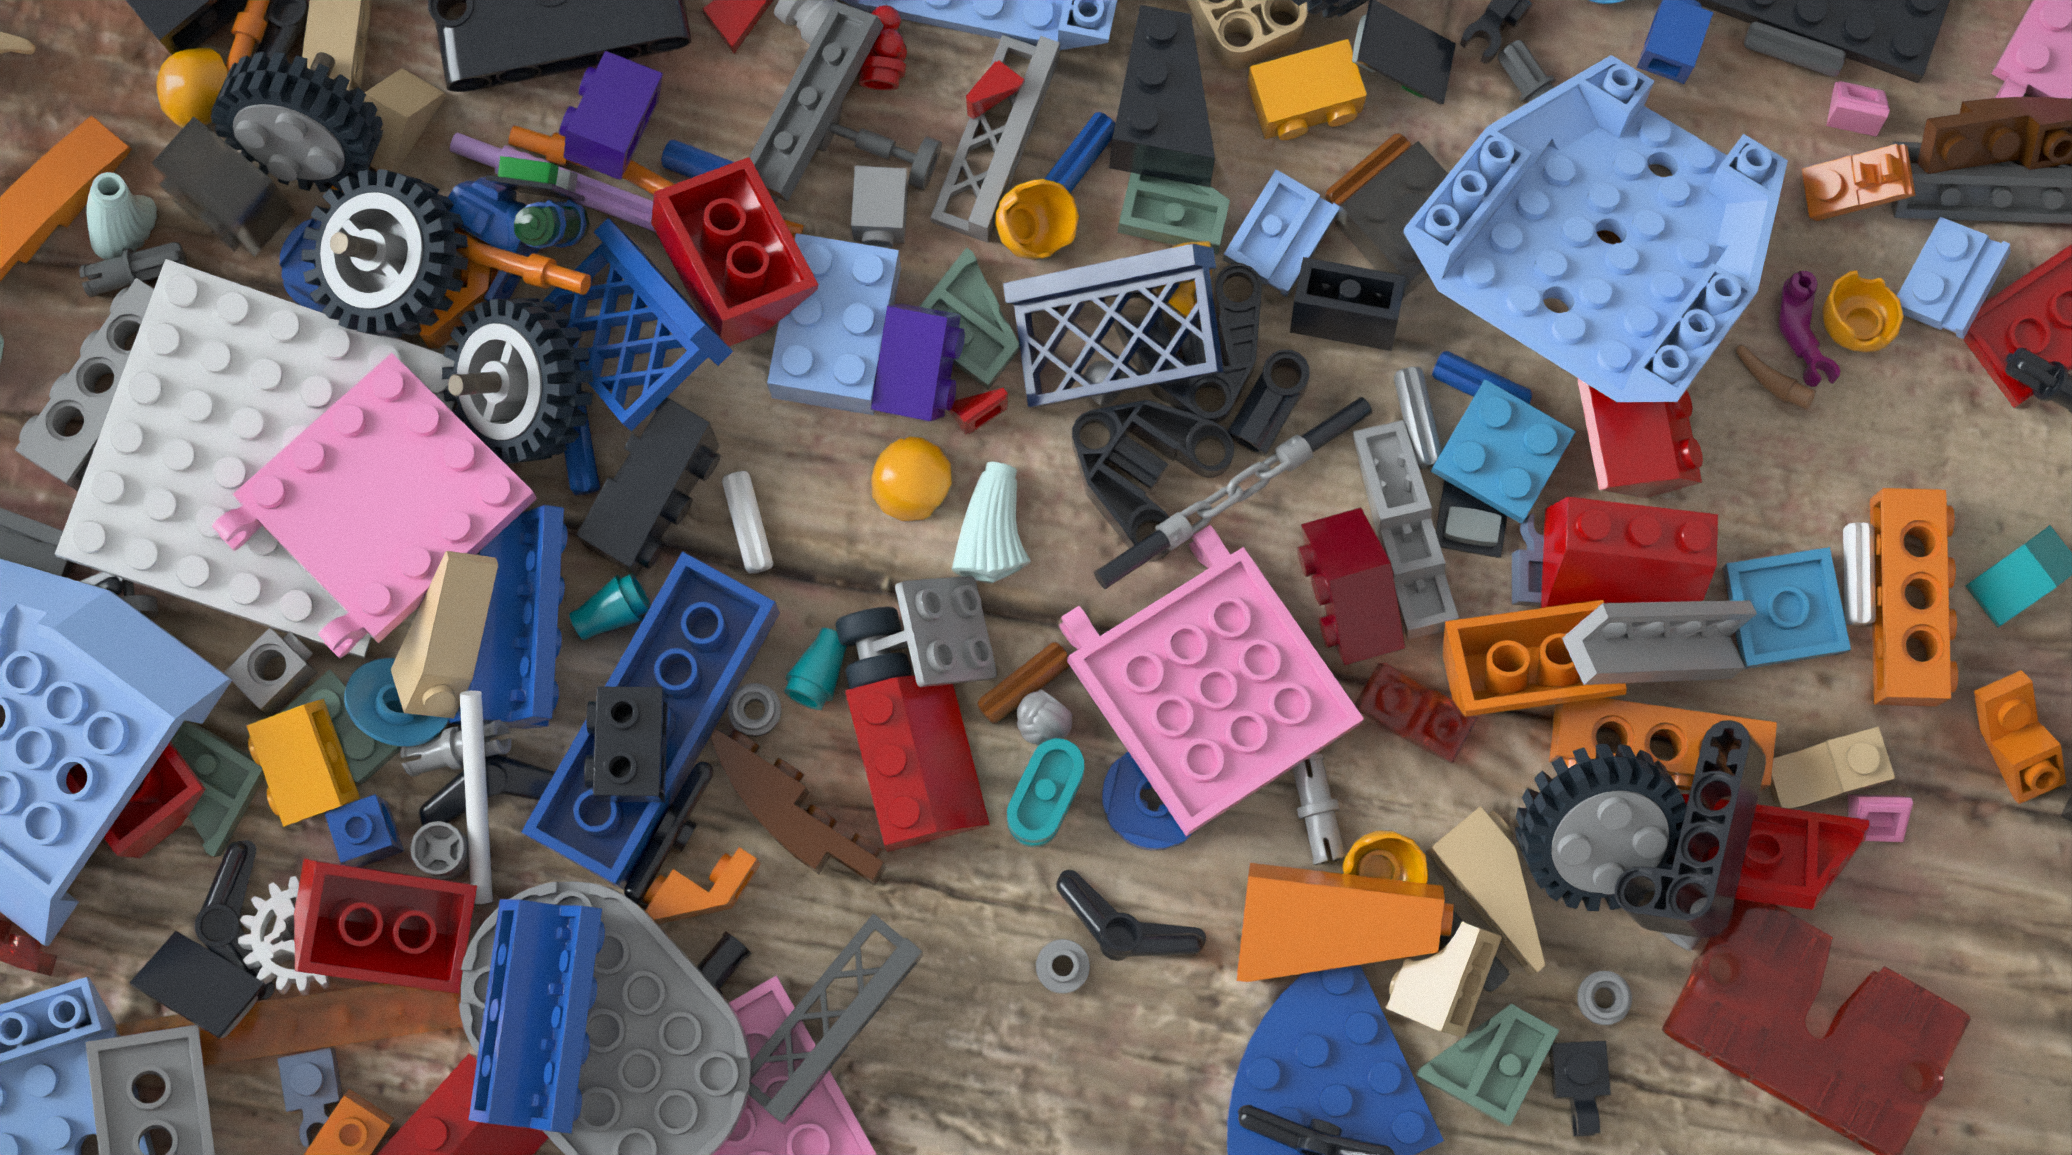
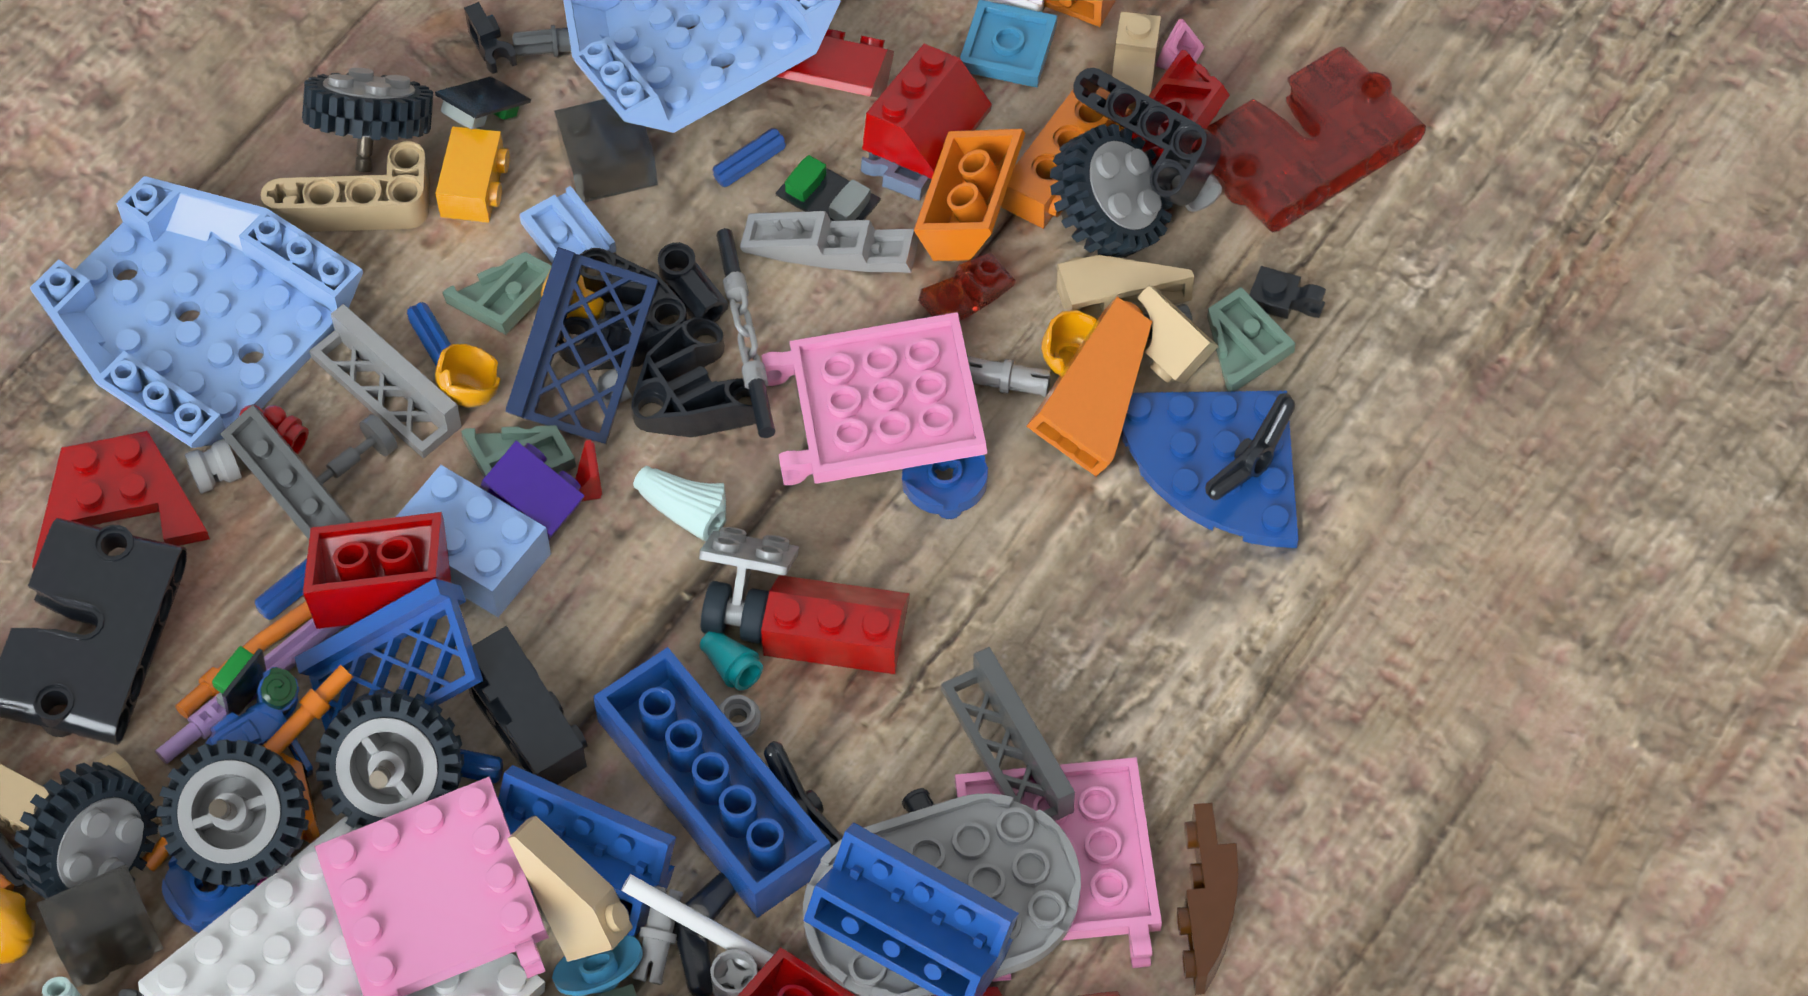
camera: 65 degrees left, 20 degrees down
dark purple brick [559,51,663,180] -> none
teal cone [569,573,651,641] -> none
black brick [584,686,669,803] -> none
orange slope [643,847,761,925] -> none
reddish brown slope [711,729,887,885] -> none
white axle [722,471,773,573] -> none
light grey brick [851,166,909,248] -> none
light orange hair [871,436,952,521] -> none
red slope [966,60,1025,120] -> none
dark orange axle [977,642,1070,724] -> none
teal brick [1007,738,1084,848] -> none
light grey piece [1017,689,1073,745] -> none
light grey plate [1036,939,1090,994] -> none
black piece [1056,870,1206,961] -> none
black wedge [1109,5,1215,187] -> none
black brick [1290,257,1406,351] -> none
dark red brick [1297,507,1405,666] -> none
dark orange axle [1325,133,1414,214] -> none
light grey axle [1394,367,1442,469] -> none
dark azure plate [1430,379,1576,524] -> none
light grey fence [1562,600,1757,685] -> none
light grey plate [1577,971,1632,1025] -> none

